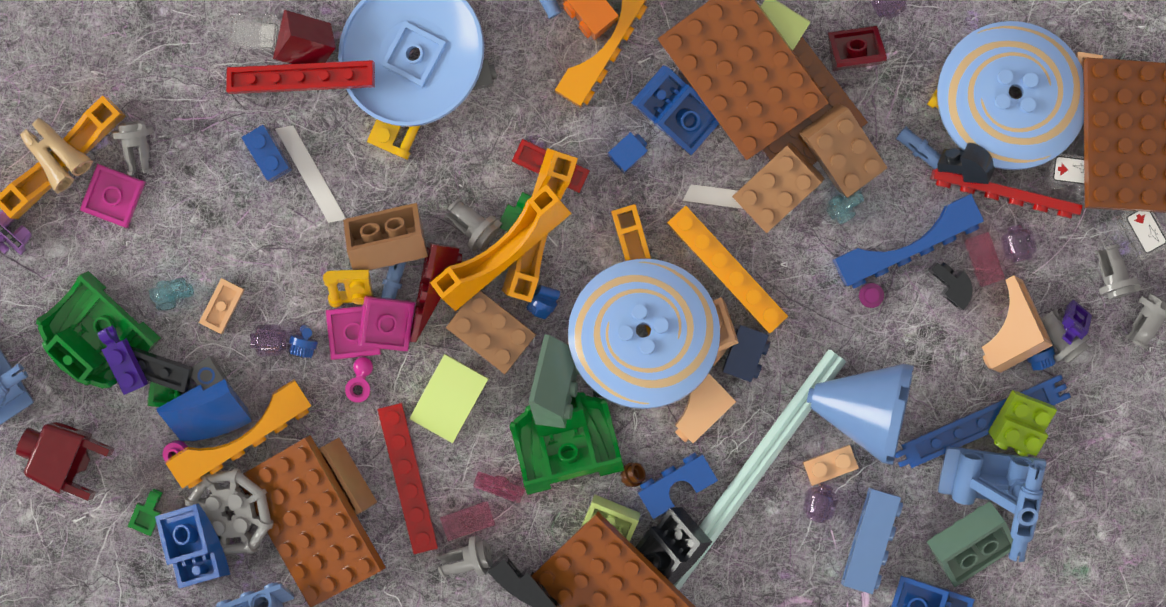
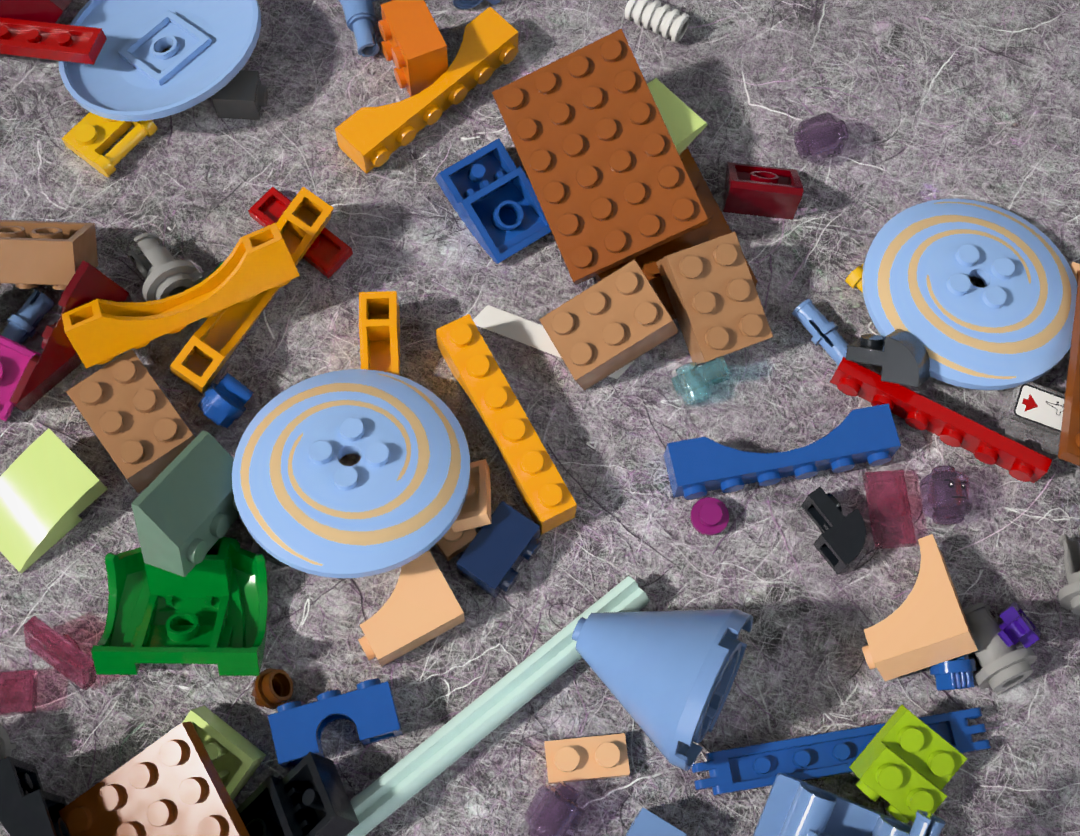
camera: 15 degrees right, 20 degrees down
blue brick [608,132,648,174] -> none

